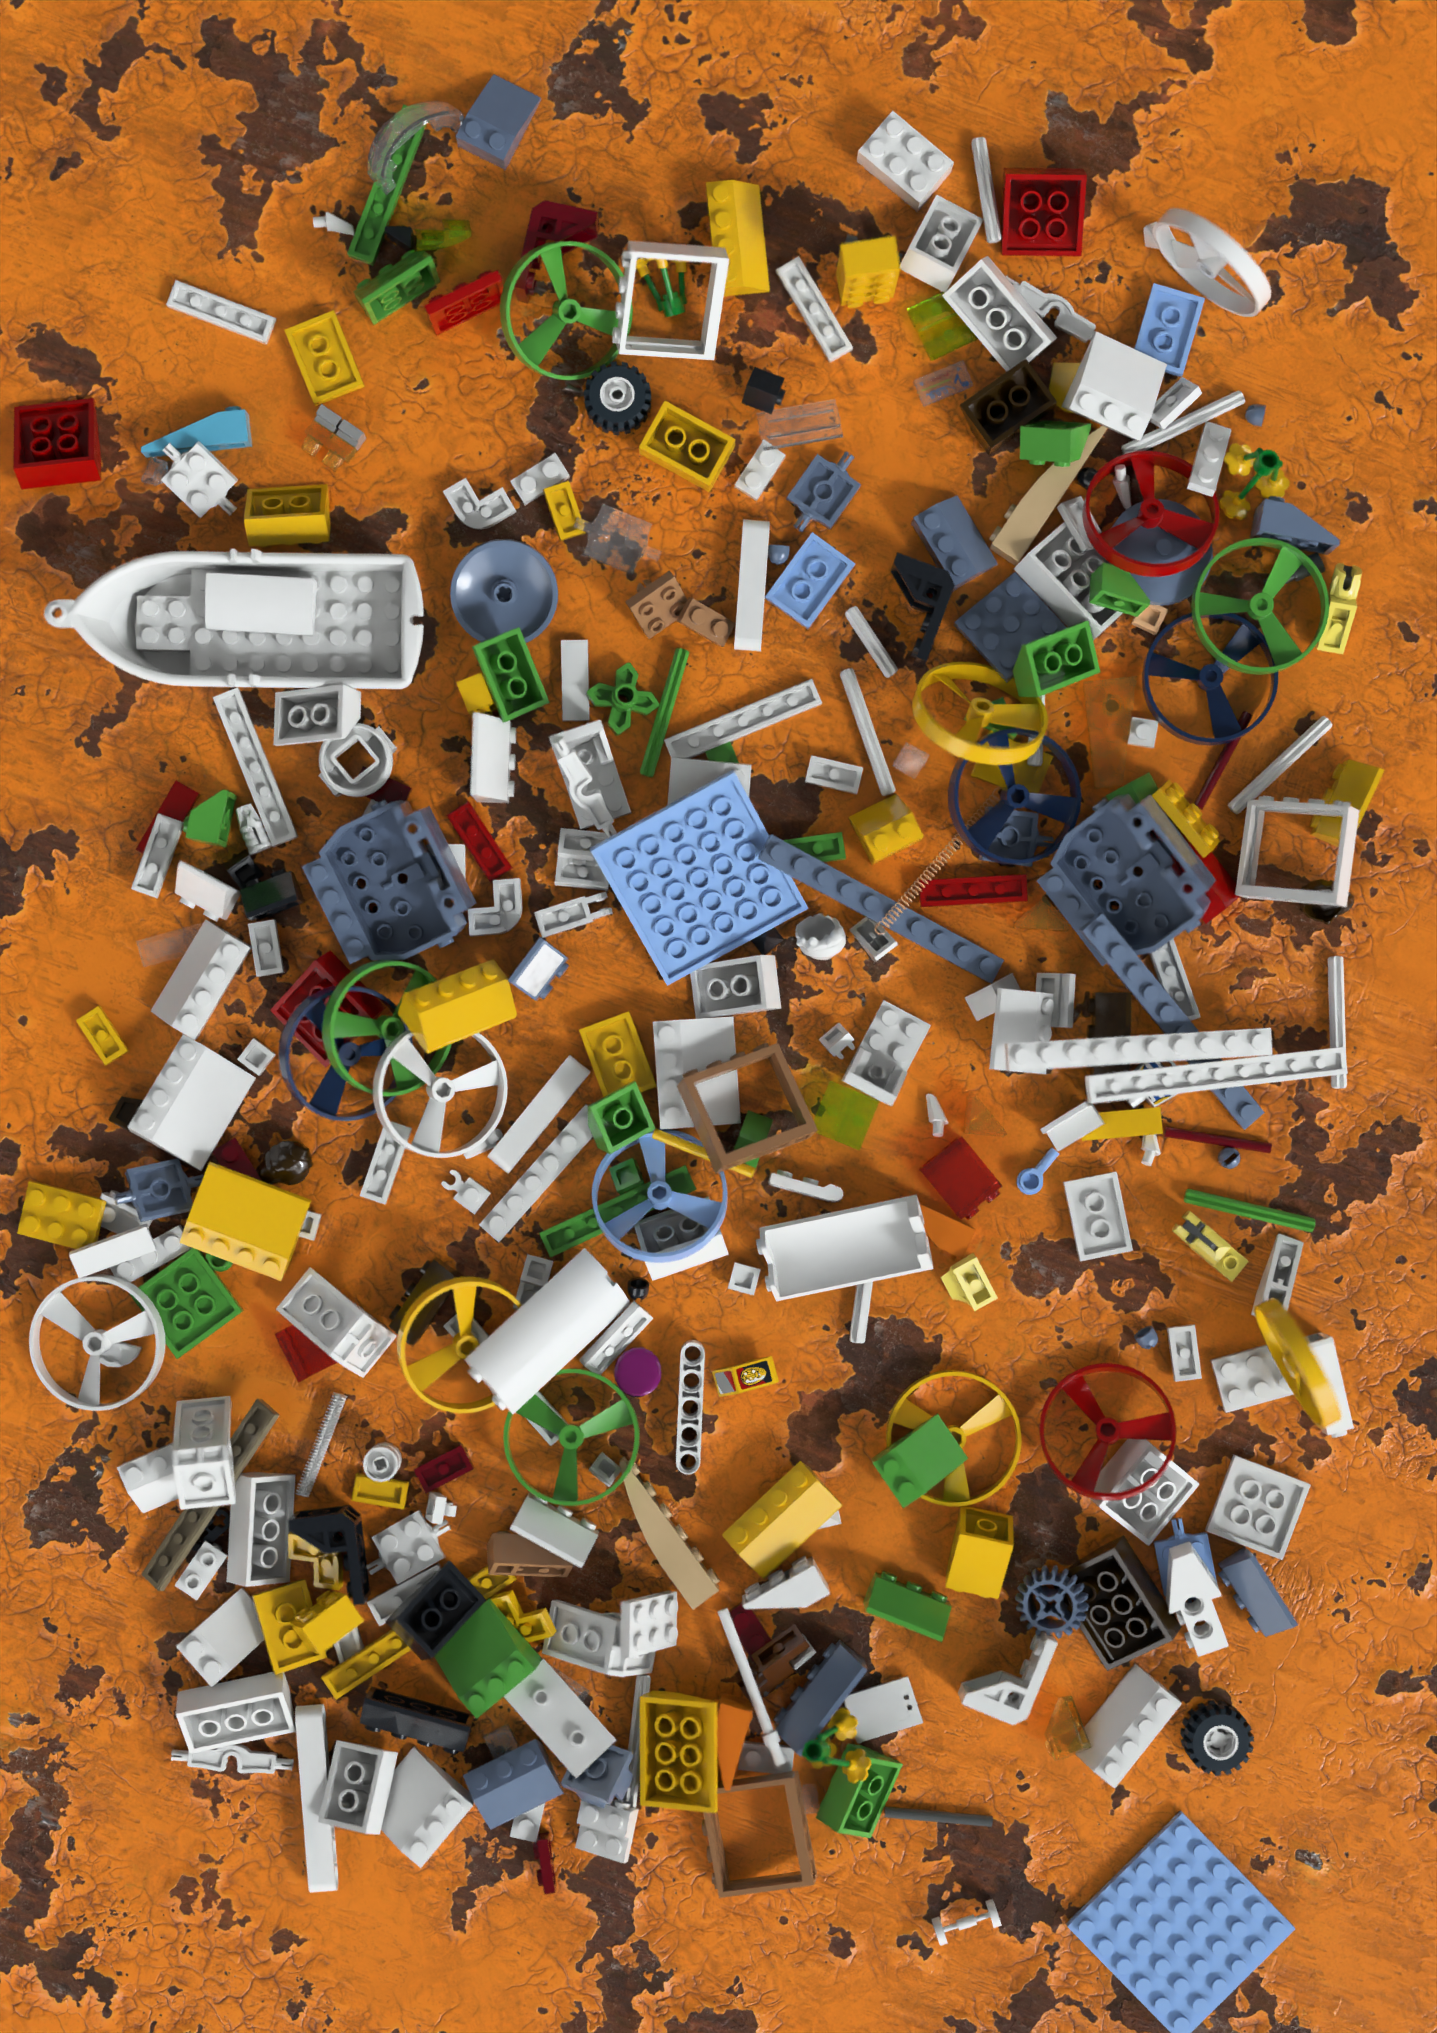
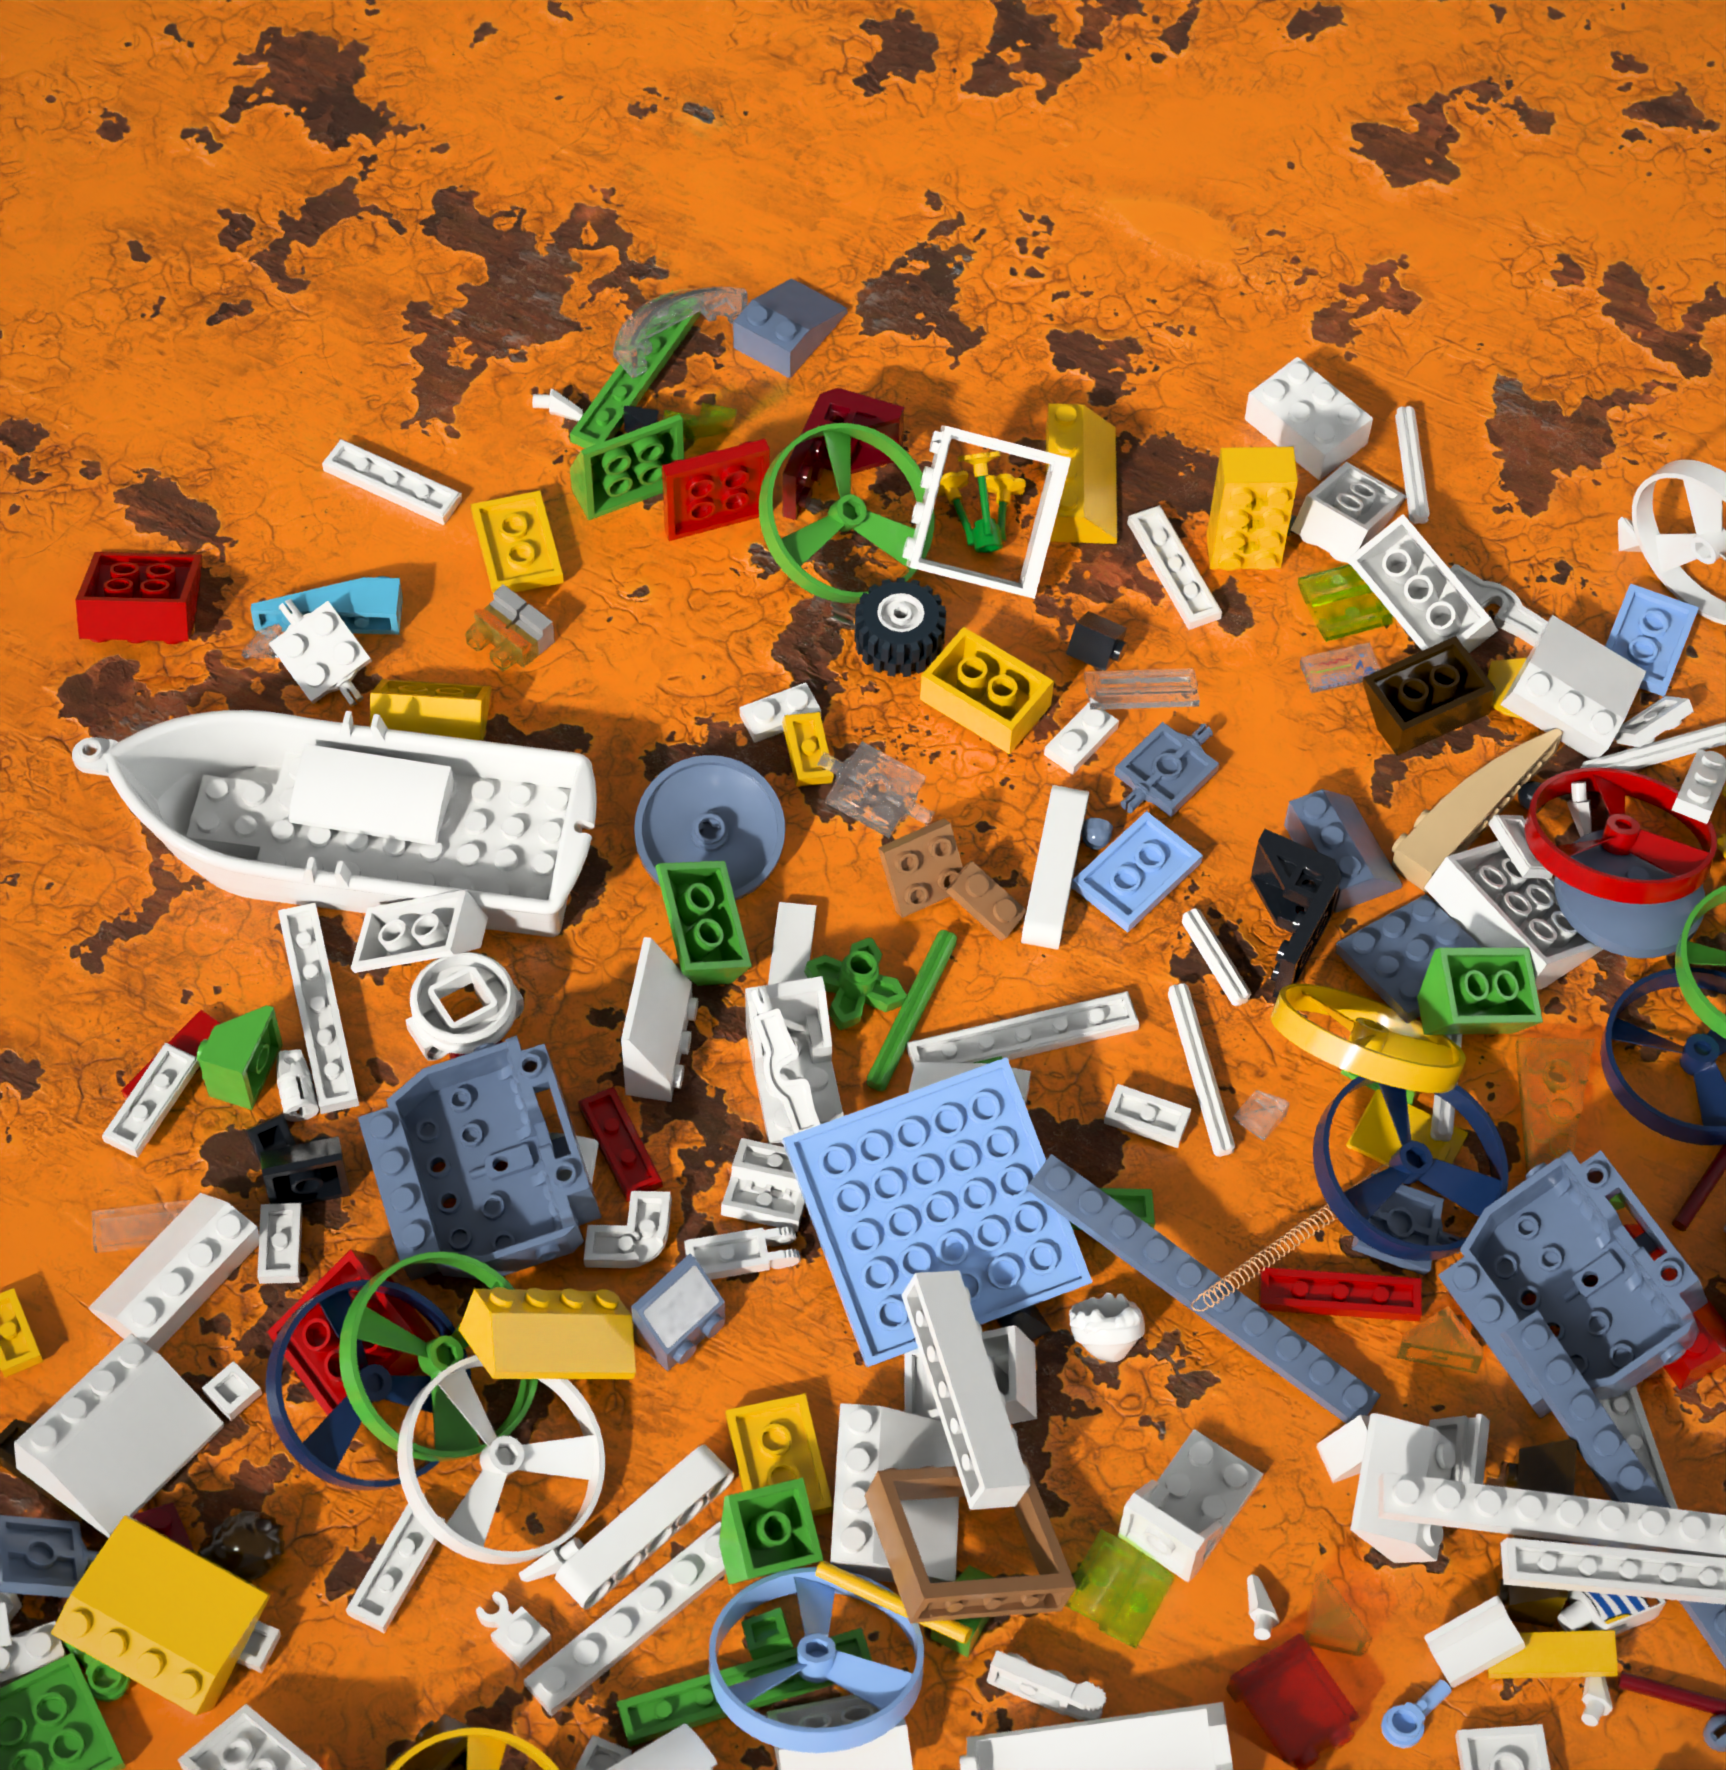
camera: 10 degrees right, 30 degrees down
white slope [175,861,241,922] -> none
white plate [443,478,516,529] -> none
yellow brick [456,672,497,719] -> none
white tile [818,1022,855,1059] -> none
yellow slope [848,794,924,865] -> none
white slope [849,917,898,962] -> none
red slope [1001,168,1087,256] -> none
bright green slope [1020,420,1091,467] -> none
bright green slope [1089,562,1150,617] -> none
white plate [1126,717,1159,749] -> none
light nougat plate [1131,605,1168,635] -> none
yellow plate [1151,780,1220,858] -> none
none -> white brick [902,1271,1030,1510]

